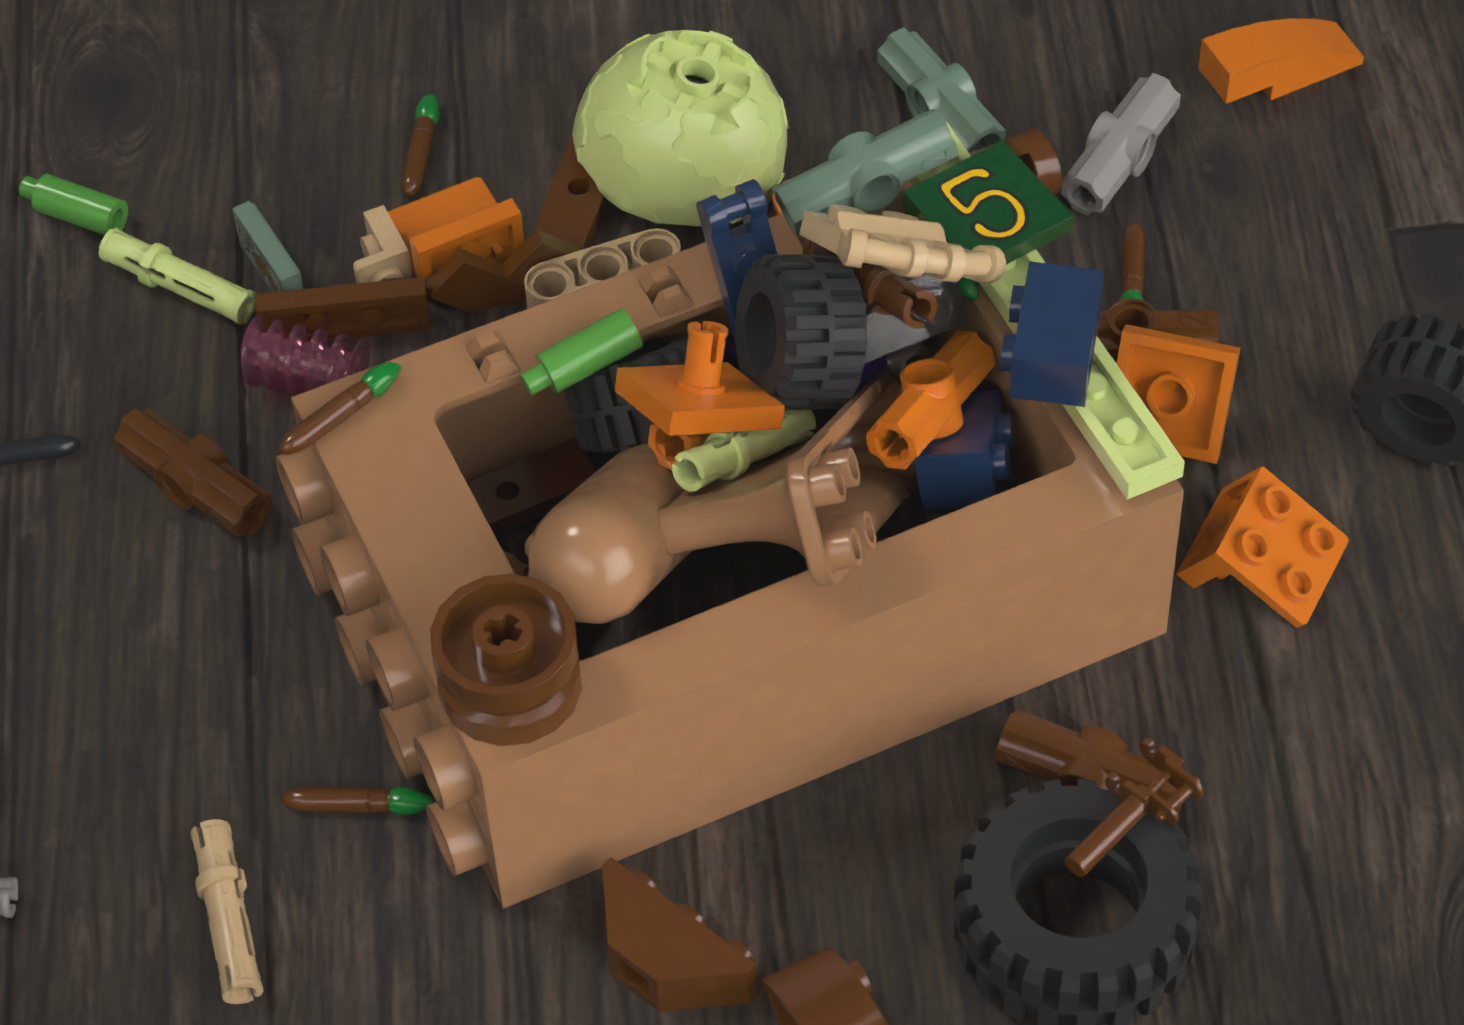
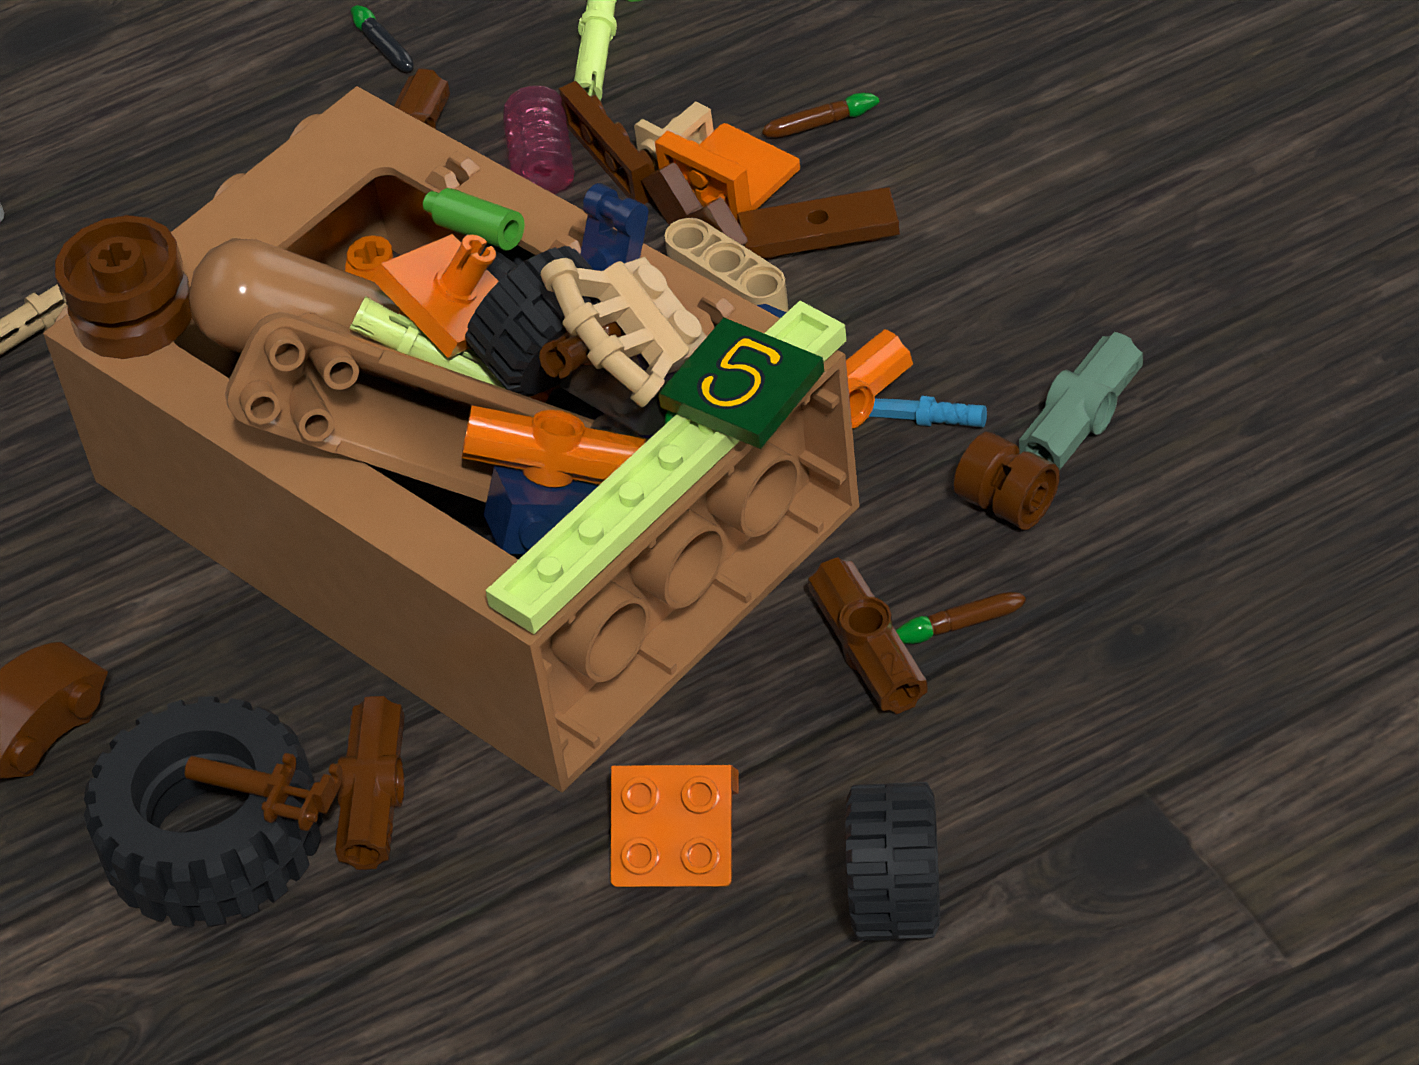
camera: 70 degrees right, 5 degrees down
sand green tile [232,200,304,292] -> none
reddish brown piece [279,362,401,455] -> none
yellowish green piece [572,30,789,226] -> none
reddish brown slope [602,857,758,1012] -> none
sand green piece [772,109,959,236] -> none
dark blue brick [1000,261,1104,407] -> none
light grey piece [1060,73,1181,216] -> none
orange tile [1116,324,1241,464] -> none
orange slope [1198,18,1364,104] -> none

